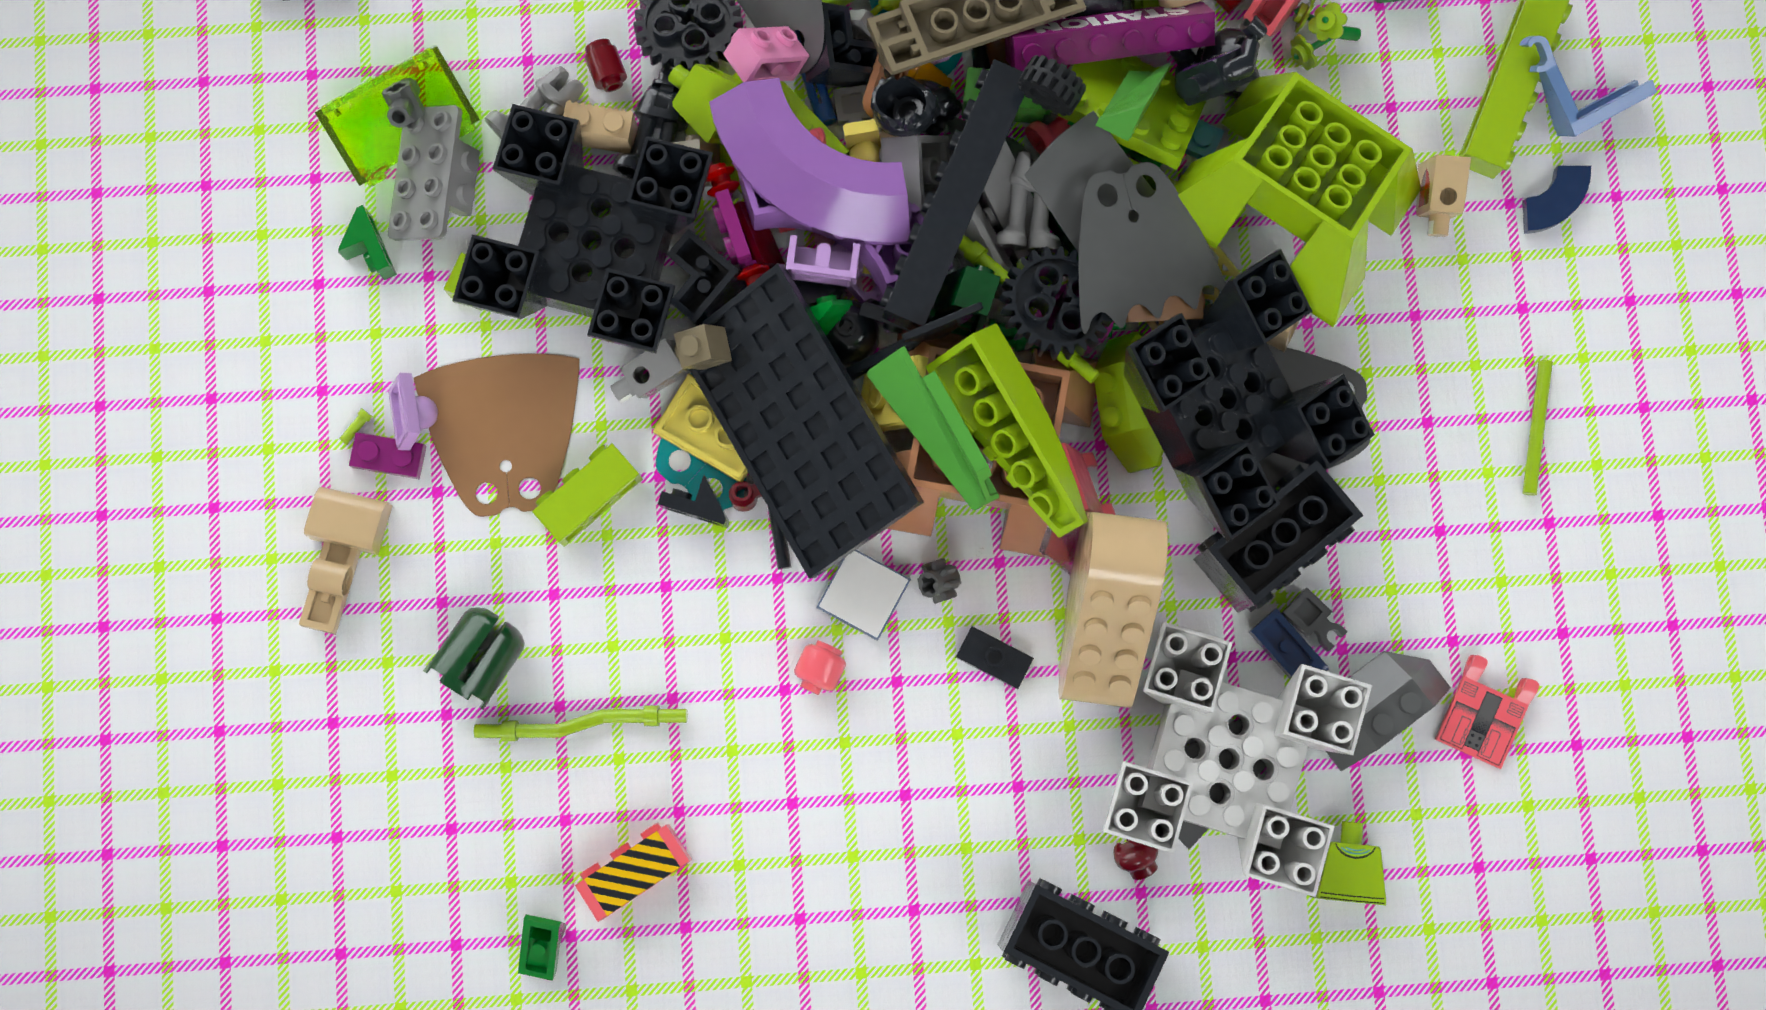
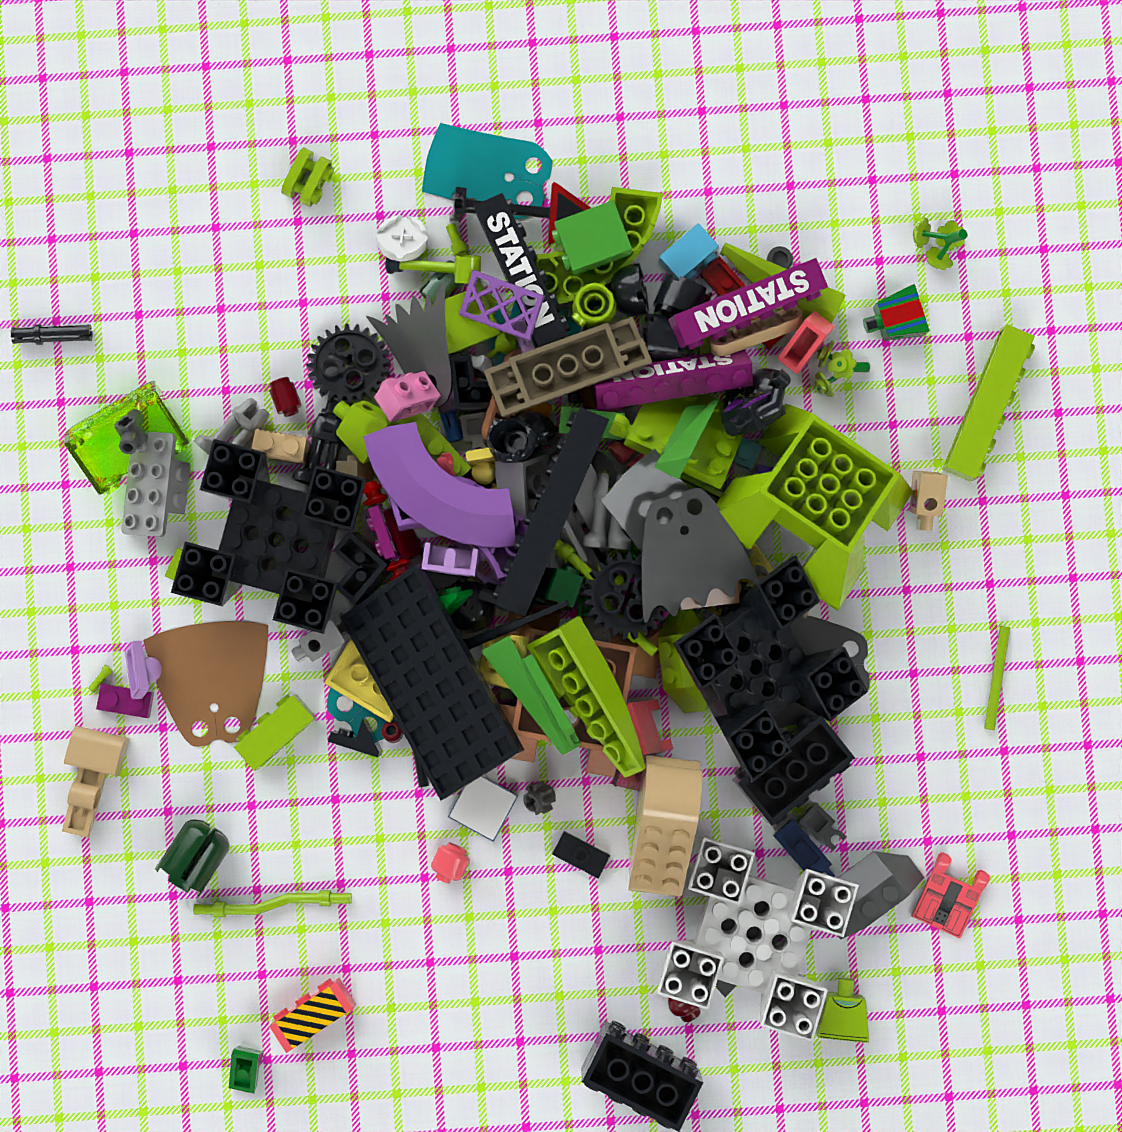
camera: 10 degrees right, 5 degrees up
green slope [338,205,397,280] -> none
dark tan brick [674,324,732,370] -> none
black tyre [1017,55,1086,116] -> none
medium blue hinge [1519,36,1657,137] -> none
dark blue tile [1522,166,1591,234] -> none

